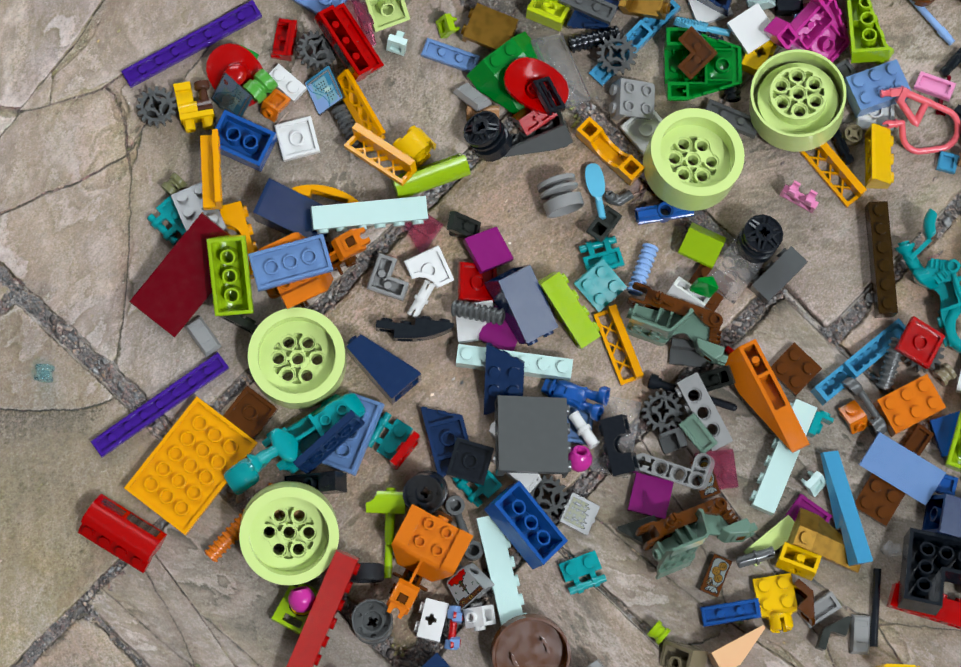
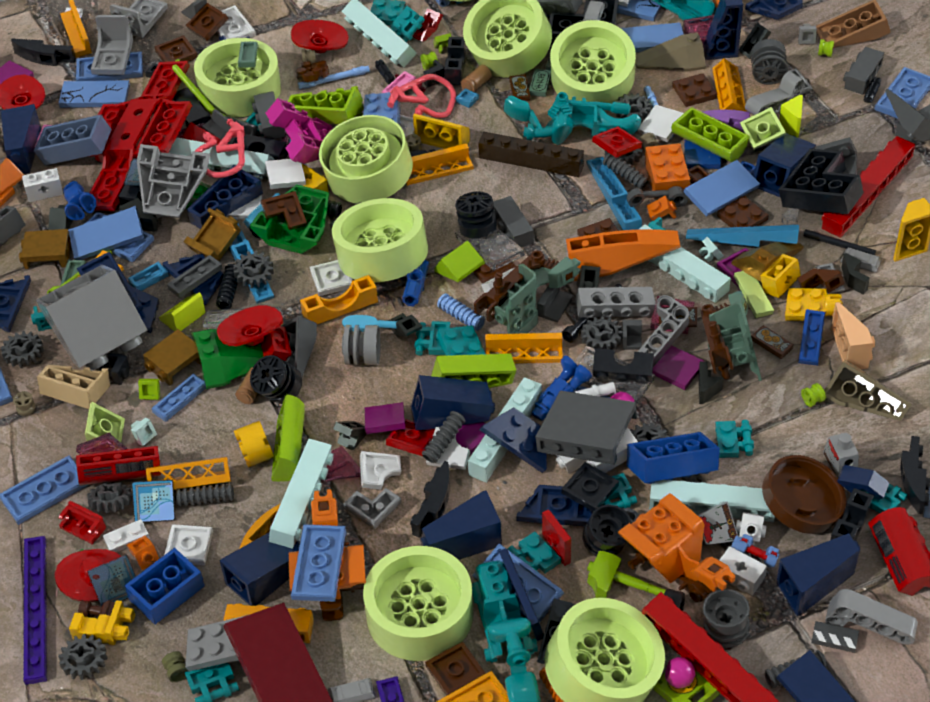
camera: 60 degrees left, 30 degrees down
light orange fence [200,129,223,210] -> none
lime brick [206,235,254,316] -> none
pearl dark grey slope [220,314,257,334] -> none
bright green wheel [242,68,278,104] -> none
light orange fence [344,122,417,186] -> none
white pin [407,279,436,318] -> none
light grey tile [453,83,492,112] -> none
black tile [531,76,566,116] -> none
piece [558,492,600,535] -> none
dark grey arm [605,190,634,206] -> none
light grey bracket [609,78,655,121] -> none
sand green tile [678,412,718,453] -> none
green slope [689,276,718,298] -> none
dark grey axle [736,546,776,568] -> none
bright pink plate [779,180,819,213] -> none

